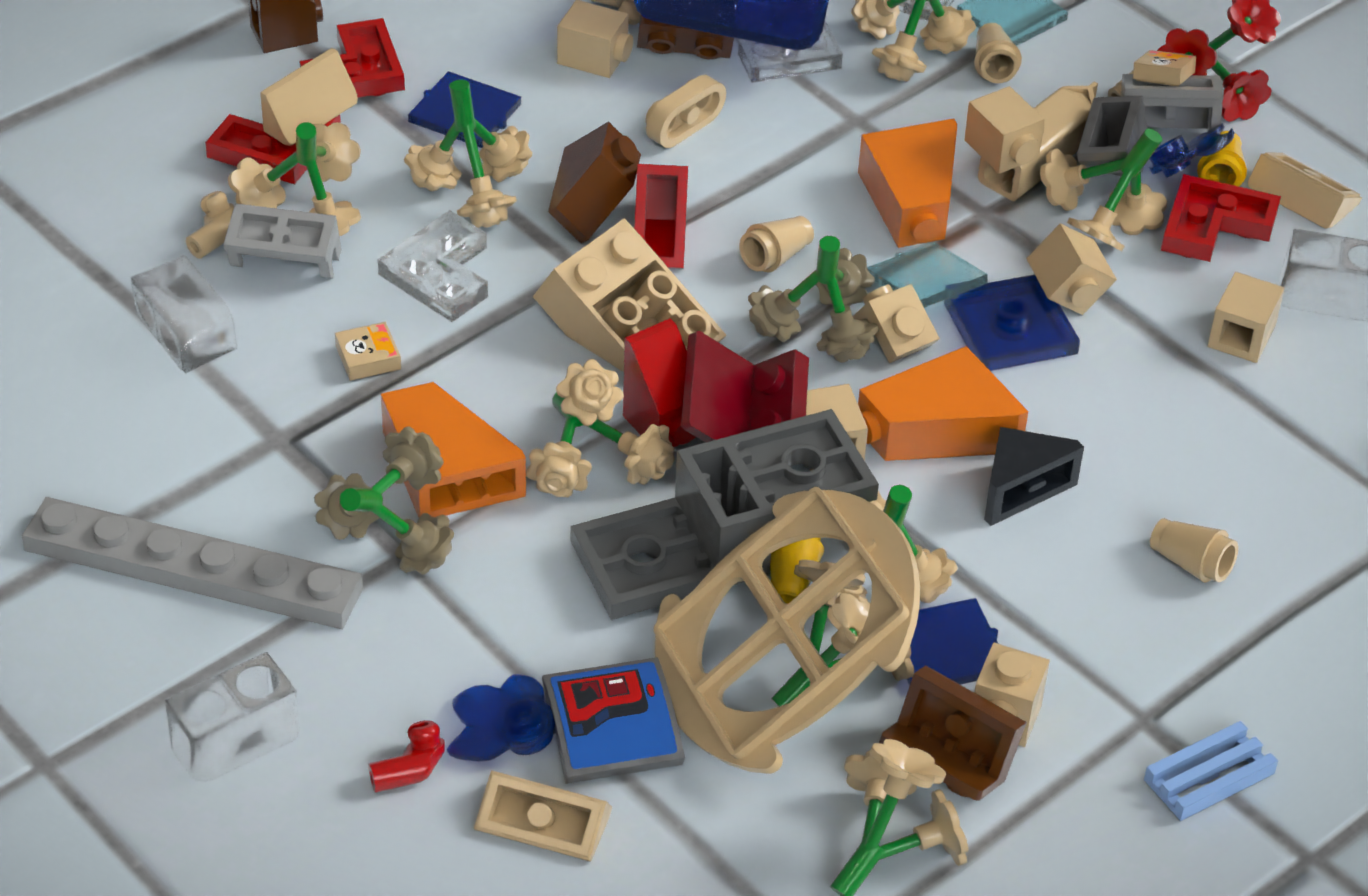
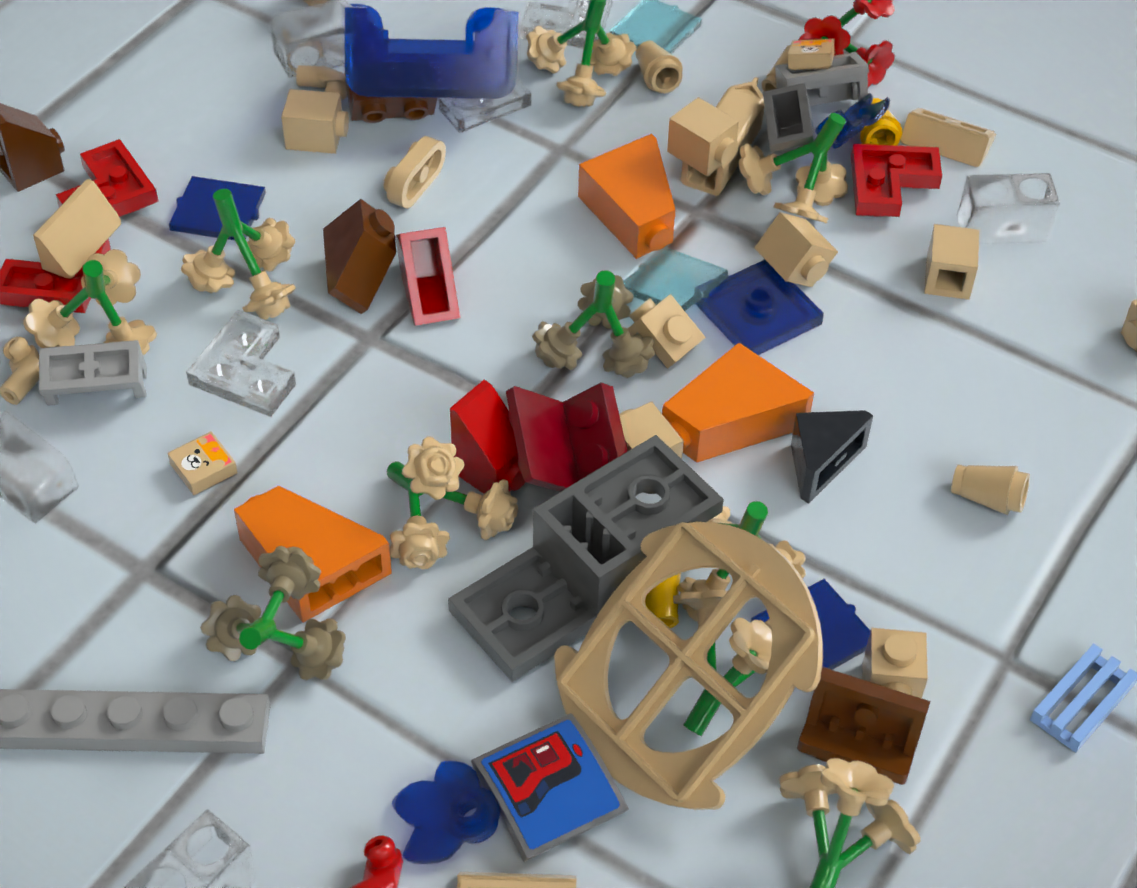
camera: 15 degrees left, 5 degrees up
tan slope [533,218,726,372] -> none
tan cone [739,216,814,272] -> none

